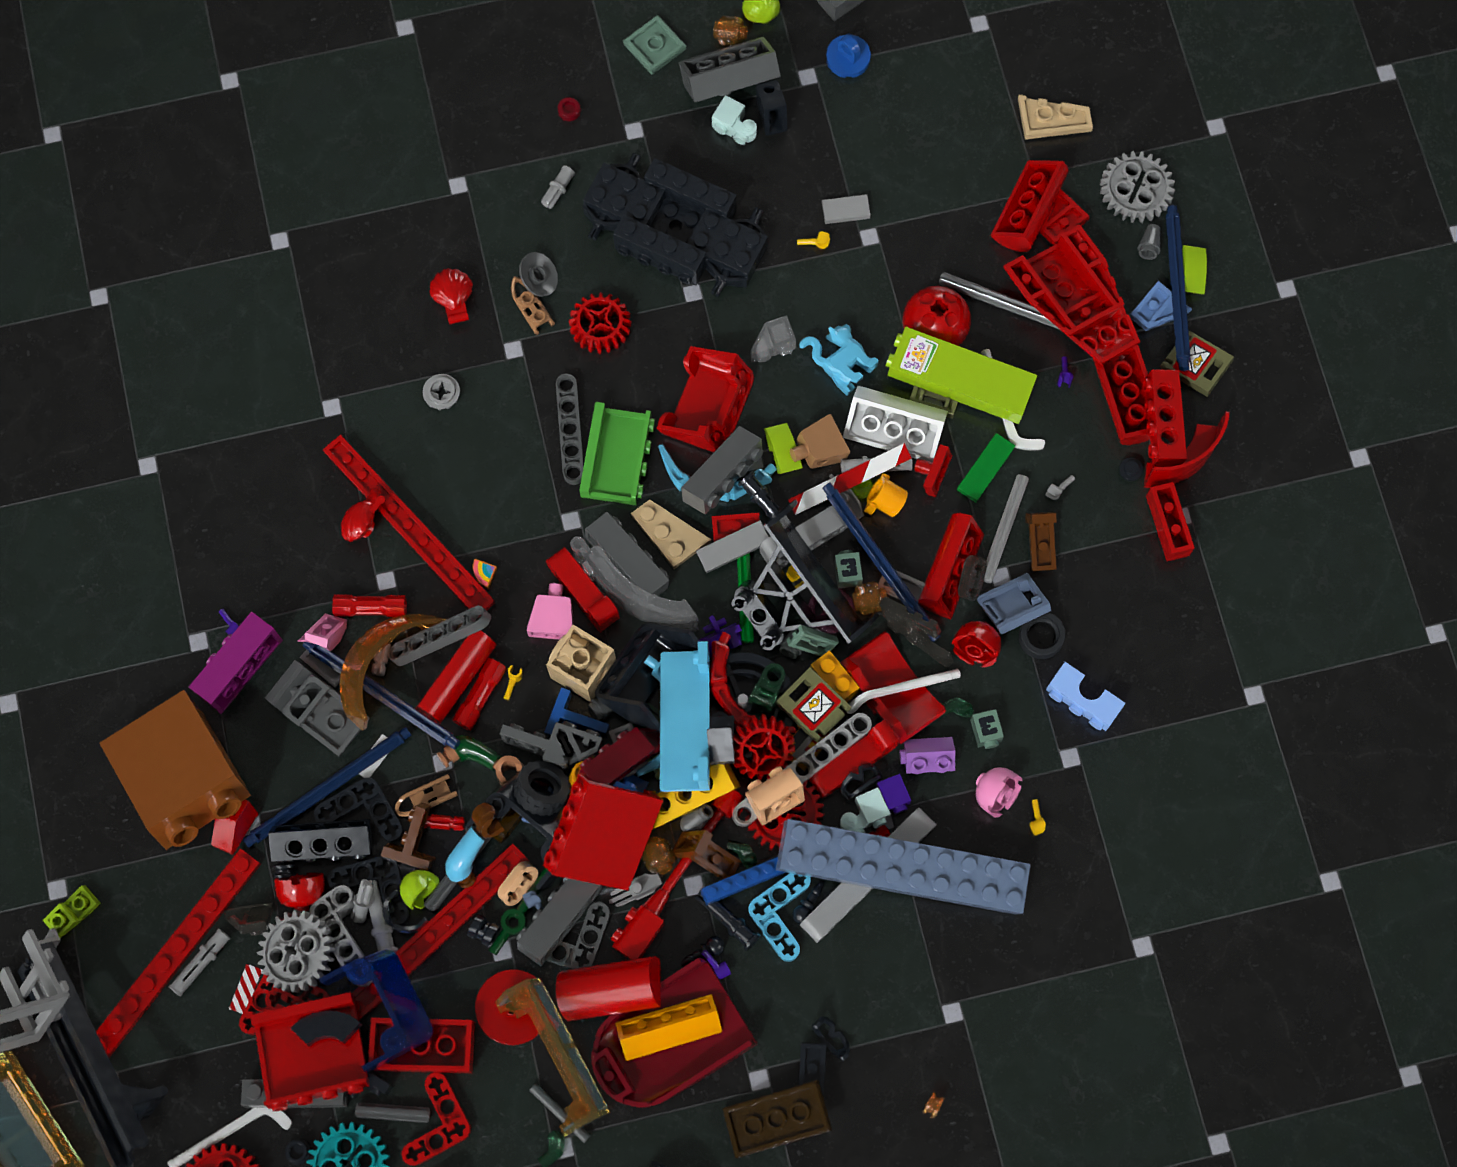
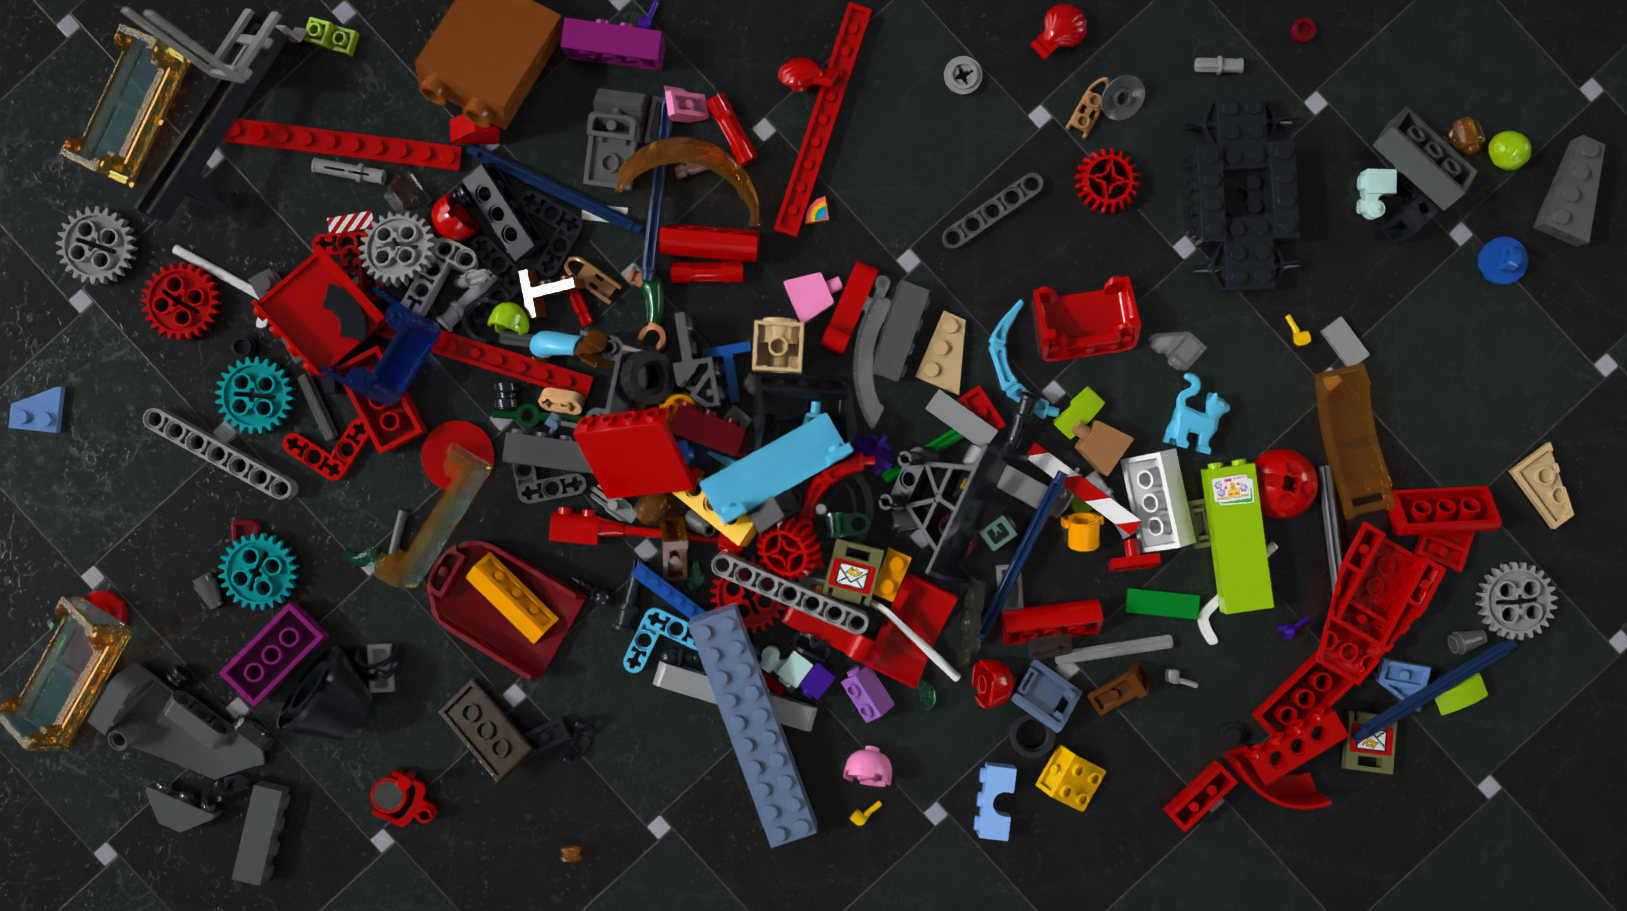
camera: 65 degrees right, 15 degrees up
dark grey beam [388,606,491,666] -> none
yellow hand [504,665,523,700] -> none
red brick [556,956,661,1021] -> none
bright green panel [579,402,655,505] -> none
sand green tile [623,15,686,75] -> none
dark grey brick [681,426,763,515] -> none
dark purple hand [702,950,731,979] -> none
light nougat brick [746,767,805,826] -> none
sand green tile [786,625,839,656] -> none
clear orange head [851,581,888,615] -> none
sand green brick [970,709,1004,749] -> none
none -> yellow bracket [1035,744,1106,812]
none -> clear orange windscreen [1315,363,1396,520]

